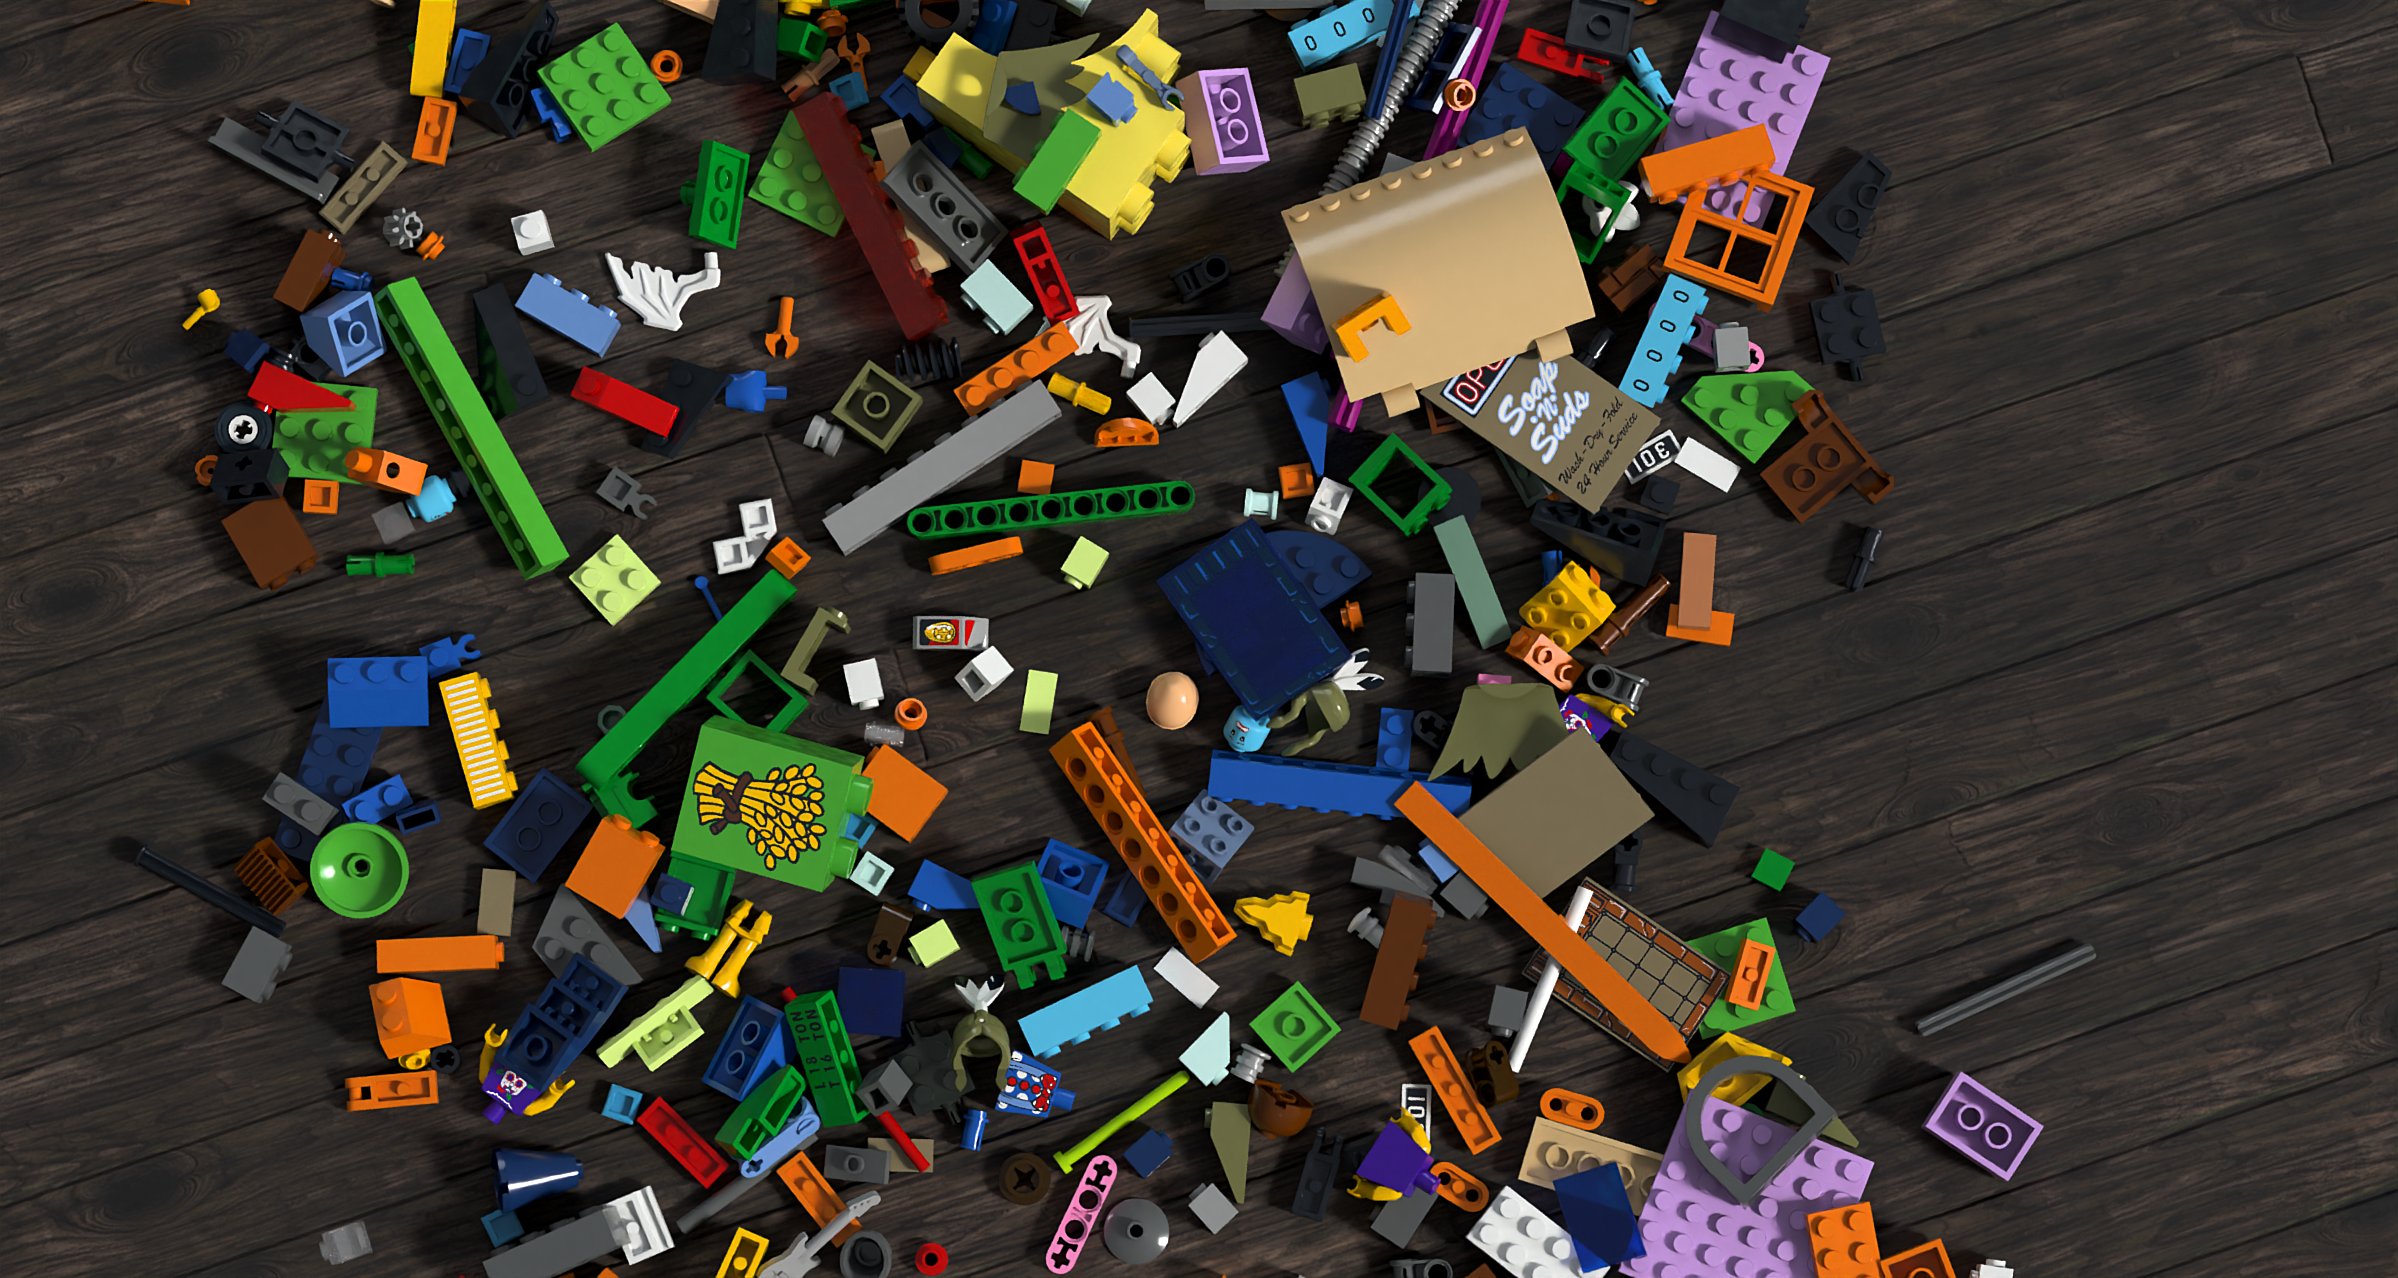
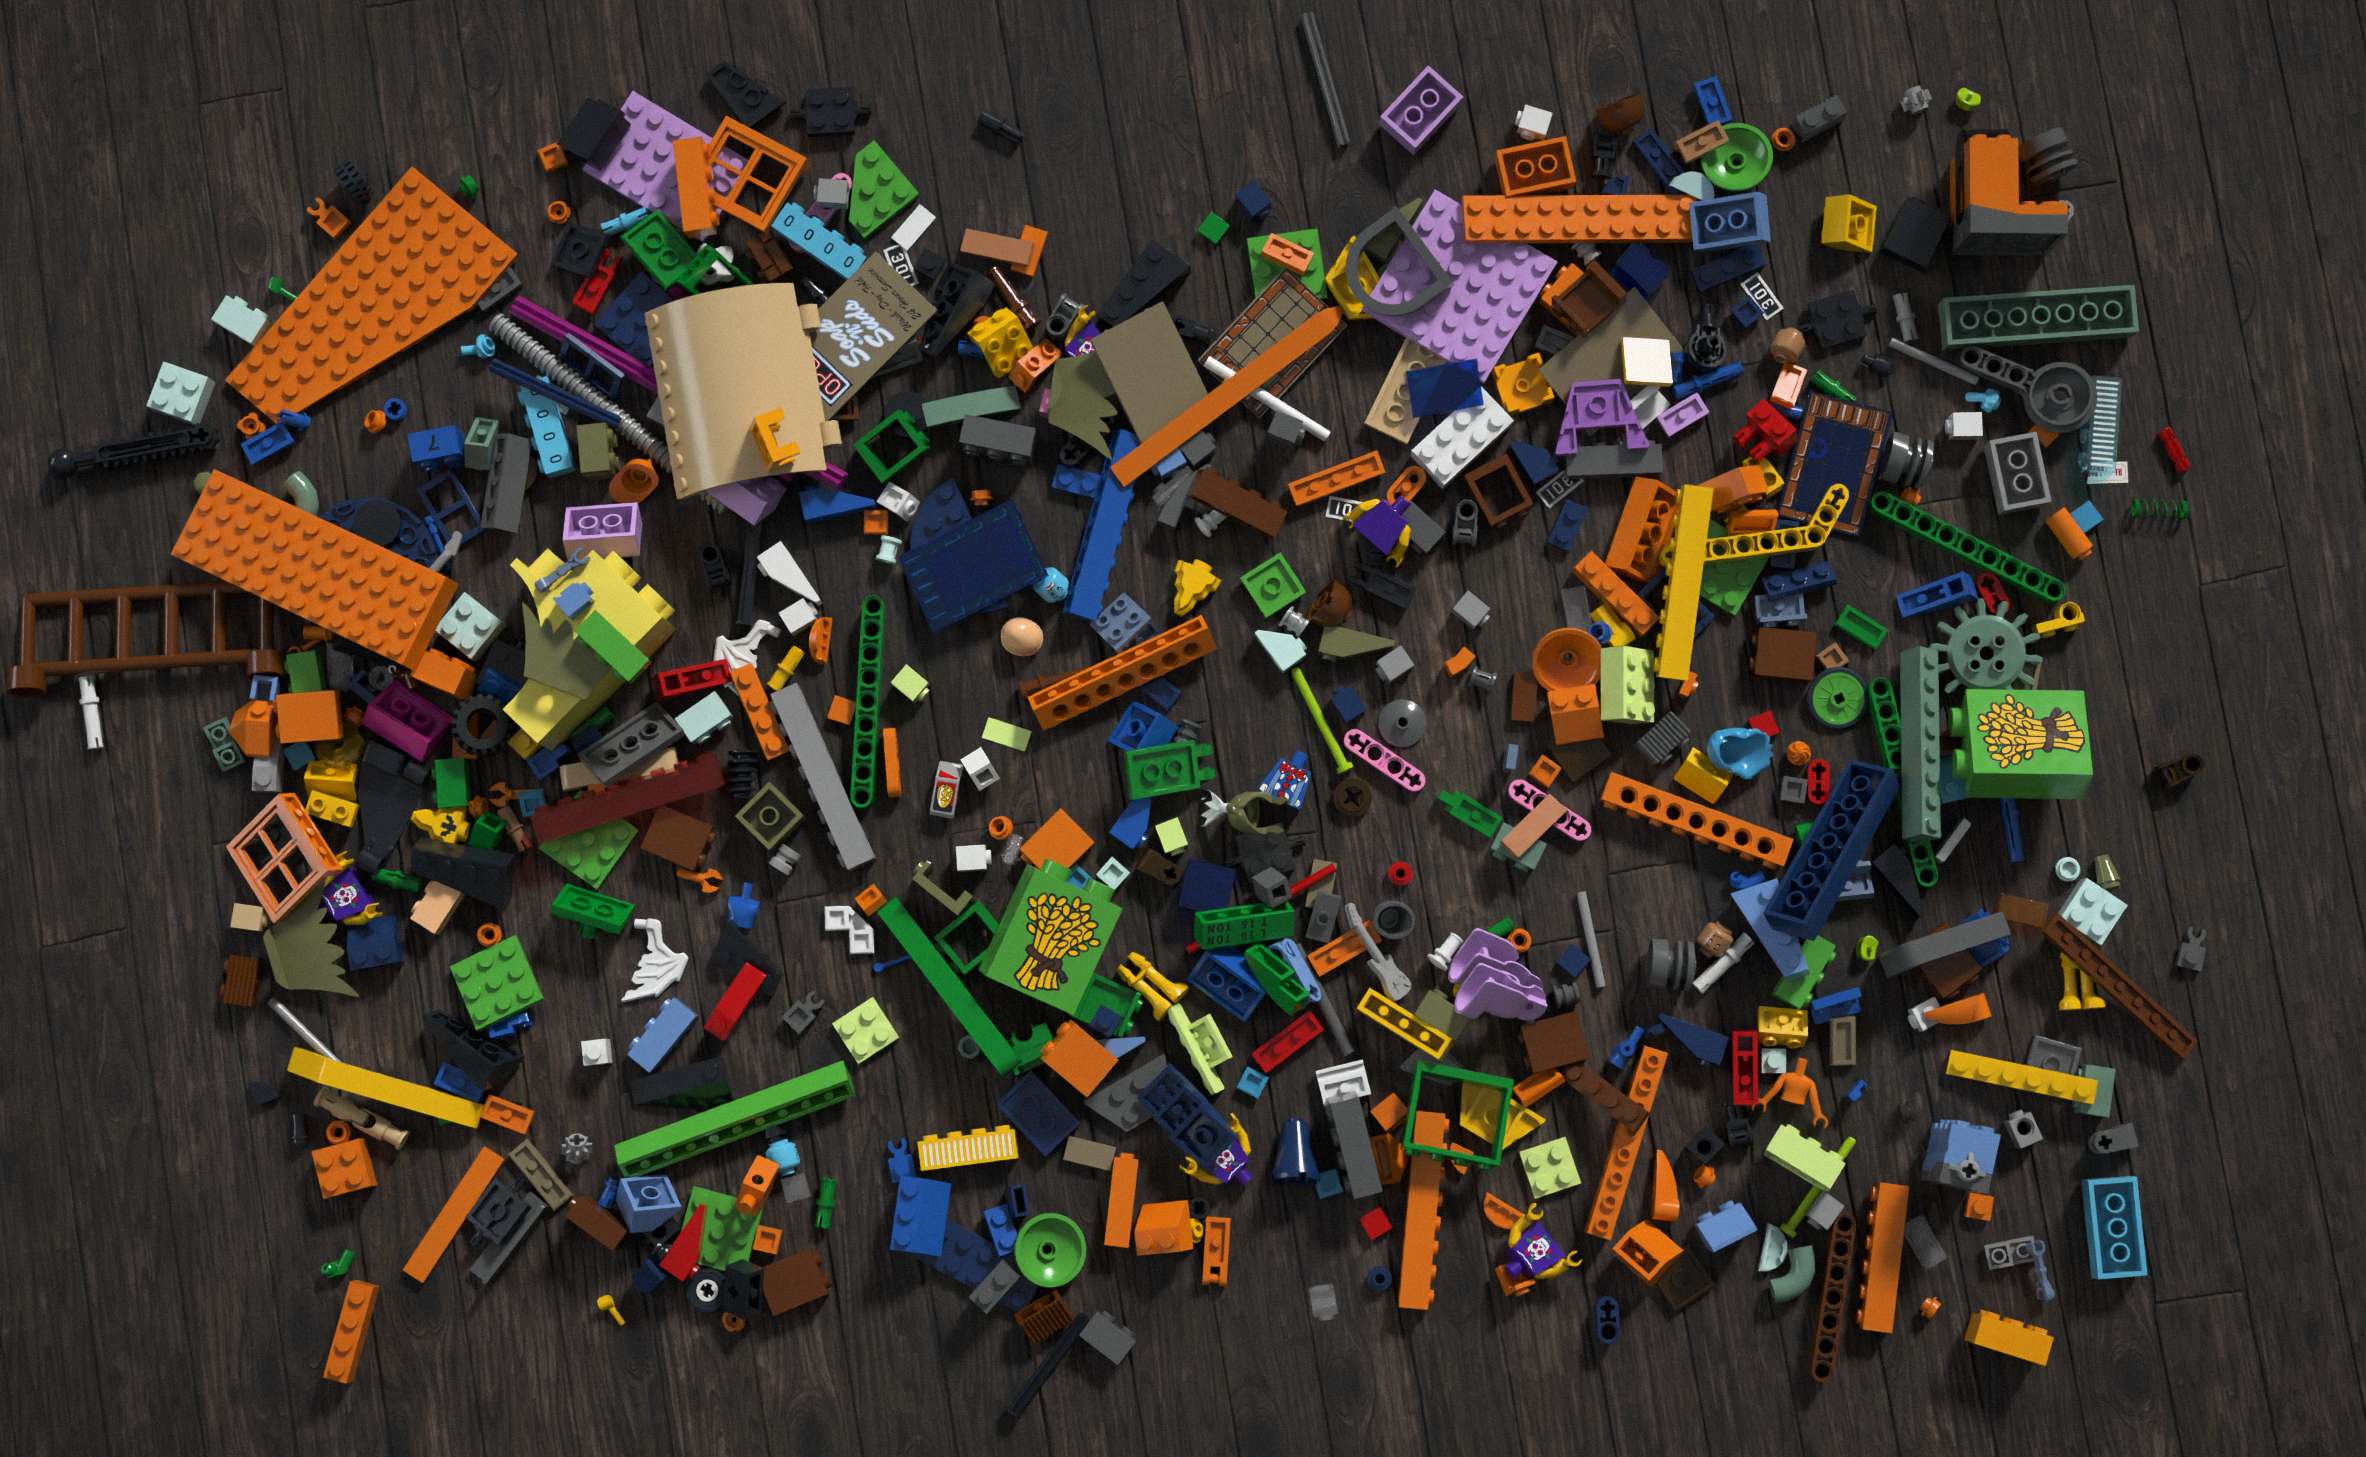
camera: 75 degrees left, 0 degrees up
orange plate [416,231,445,261] -> none
blue pin [959,1108,989,1151] -> none
dark blue tile [1004,81,1041,116] -> none
medium azure brick [1018,965,1153,1060] -> none
white sticker [1154,947,1219,1009] -> none
olive hair [1266,648,1384,757] -> none
orange plate [1444,78,1476,111] -> none
dark brown piece [1464,1041,1519,1108] -> none
orange plate [1539,1088,1604,1130] -> none
reddish brown piece [1759,389,1894,525] -> none
none -> orange tile [403,1146,506,1283]
none -> orange piece [609,458,659,504]
none -> reddish brown brick [640,804,717,872]

